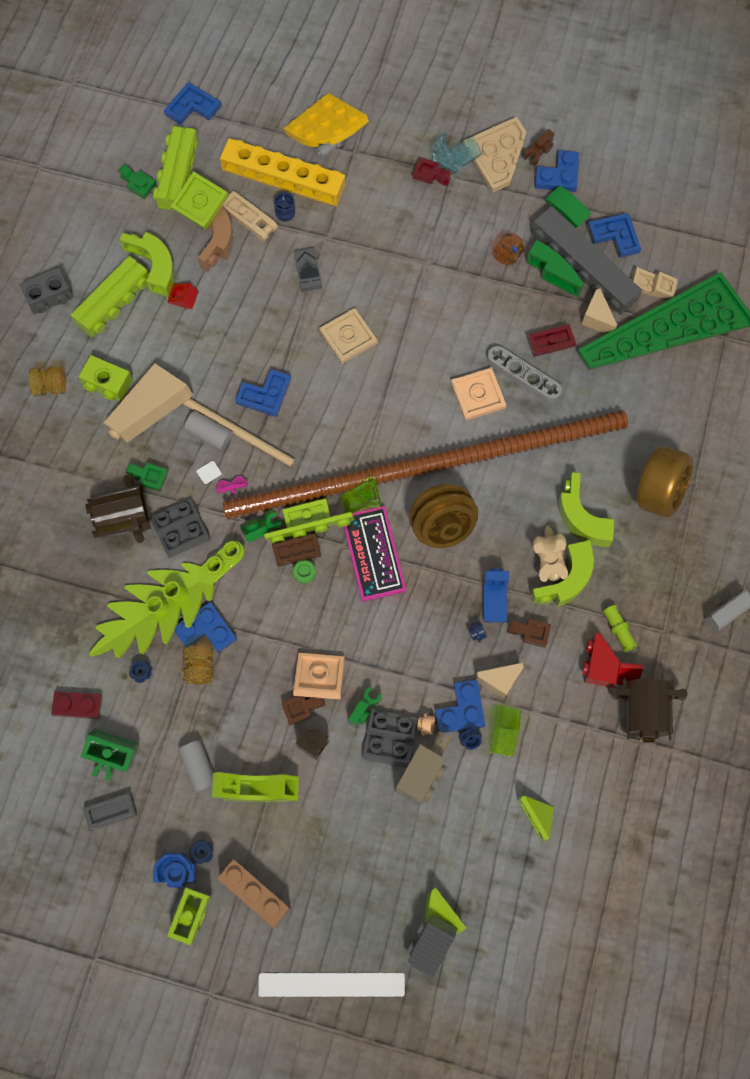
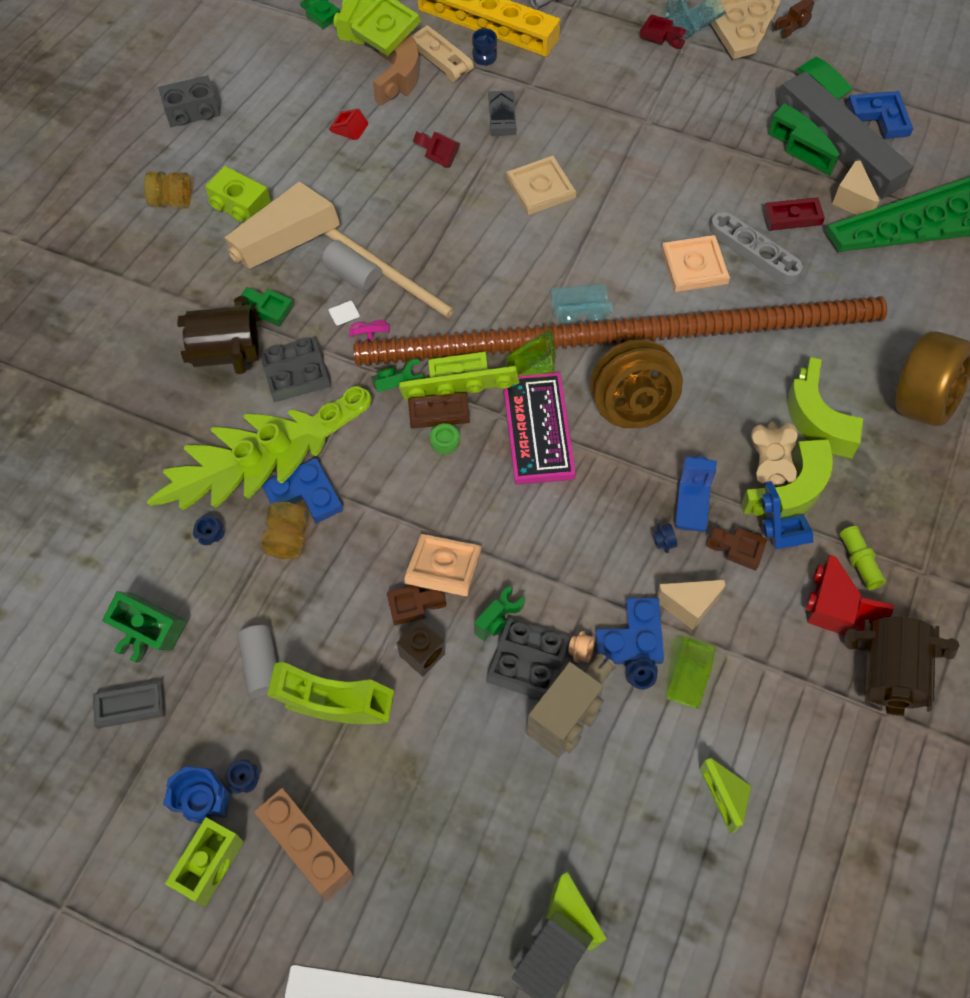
camera: 10 degrees right, 10 degrees down
dark red plate [51,691,103,719] -> none
lime brick [70,256,149,338] -> none
lime arch [119,232,175,297] -> none
blue plate [235,369,291,417] -> none
clear orange head [493,234,524,265] -> none
blue plate [535,150,579,192] -> none
tan slope [631,267,678,299] -> none
none -> dark red plate [413,131,460,168]
none -> clear light blue bracket [550,284,613,323]
none -> blue bracket [761,481,813,549]

